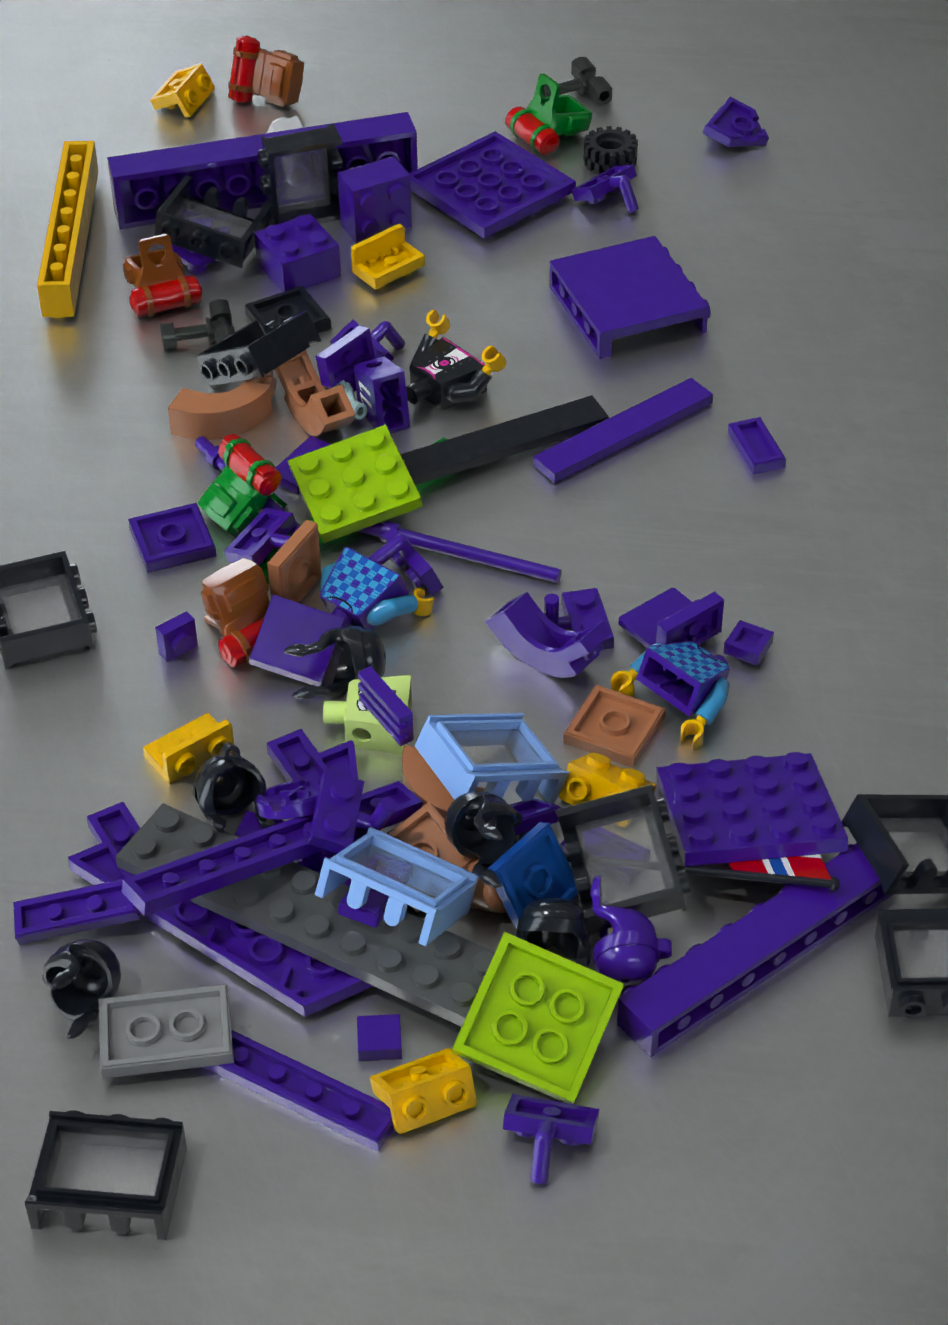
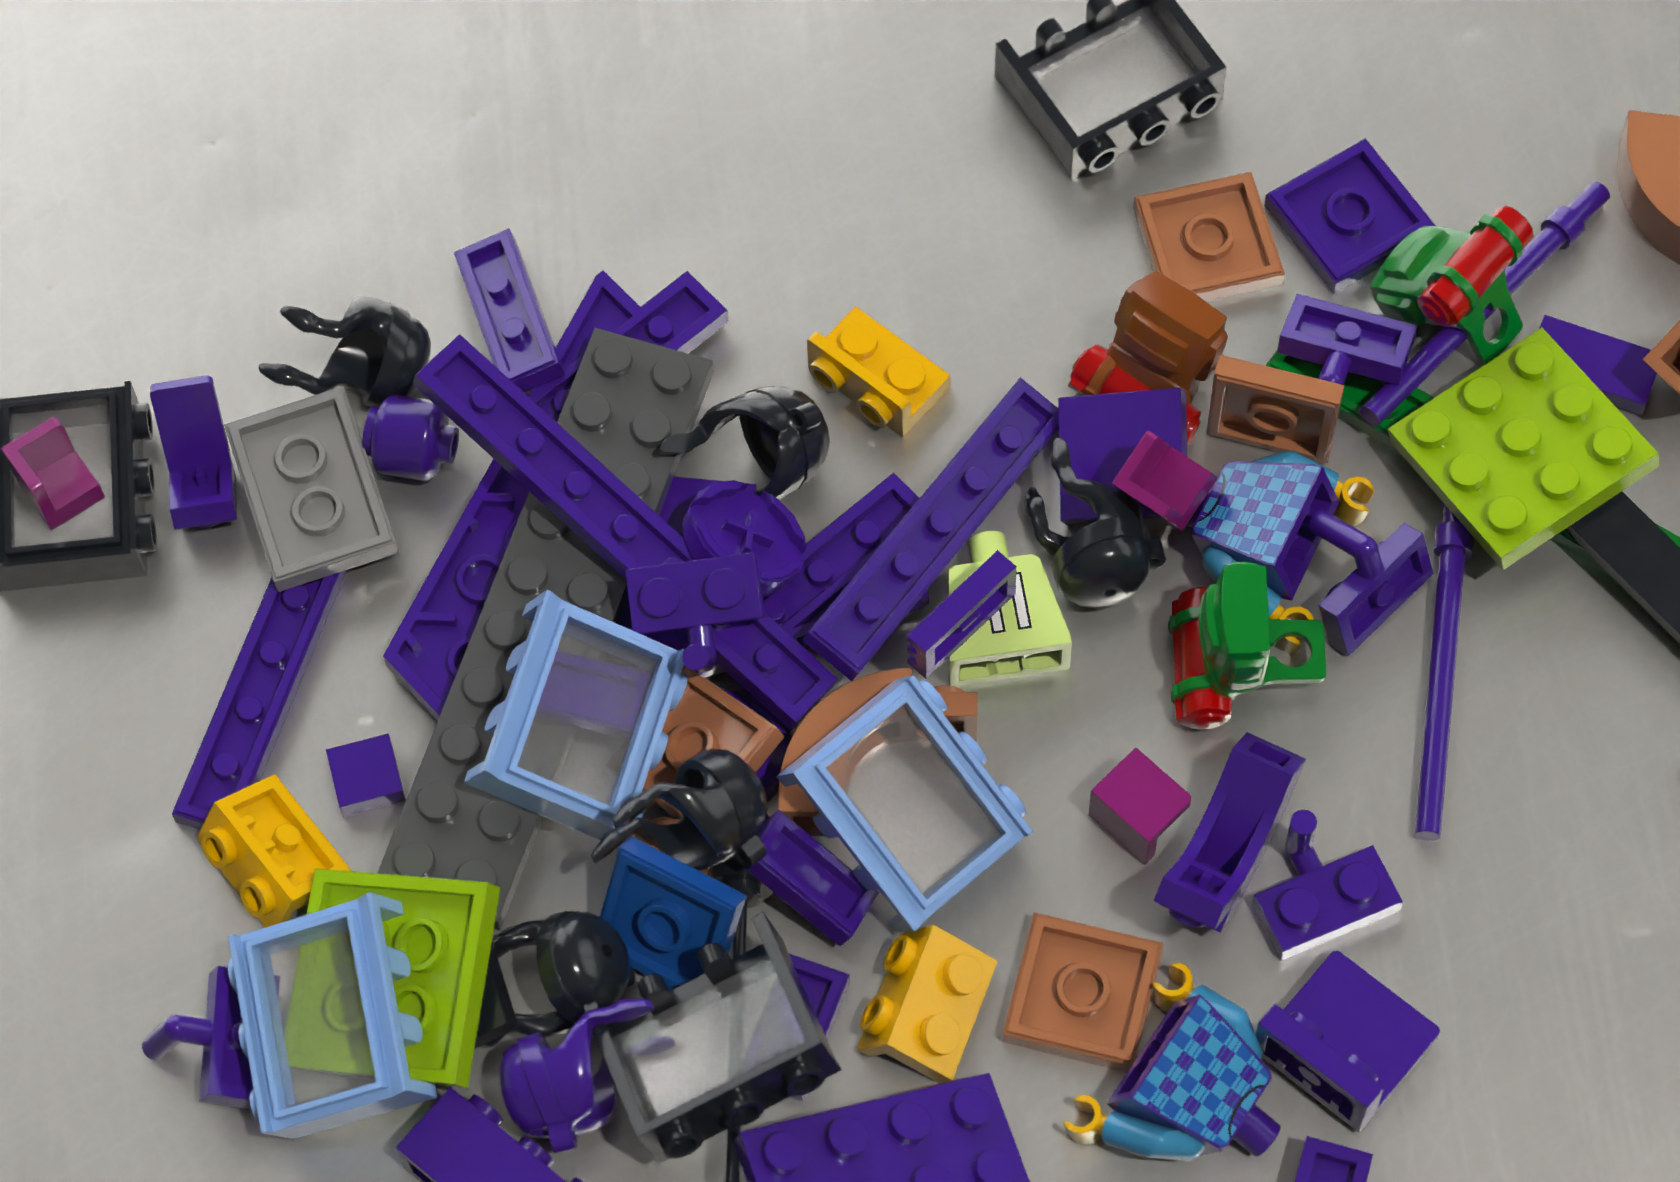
camera: 80 degrees right, 20 degrees up
dark purple plate [155,611,198,662] -> none
none -> magenta panel [1,417,105,531]
none -> dark purple bracket [150,375,237,530]
none -> window [228,892,437,1139]
none -> dark purple head [362,394,459,481]
none -> dark purple tile [802,377,1059,681]
none -> magenta panel [1089,747,1191,865]
none -> magenta panel [1112,430,1218,531]
none -> nougat tile [1133,172,1285,302]
none -> green piece [1168,562,1326,730]

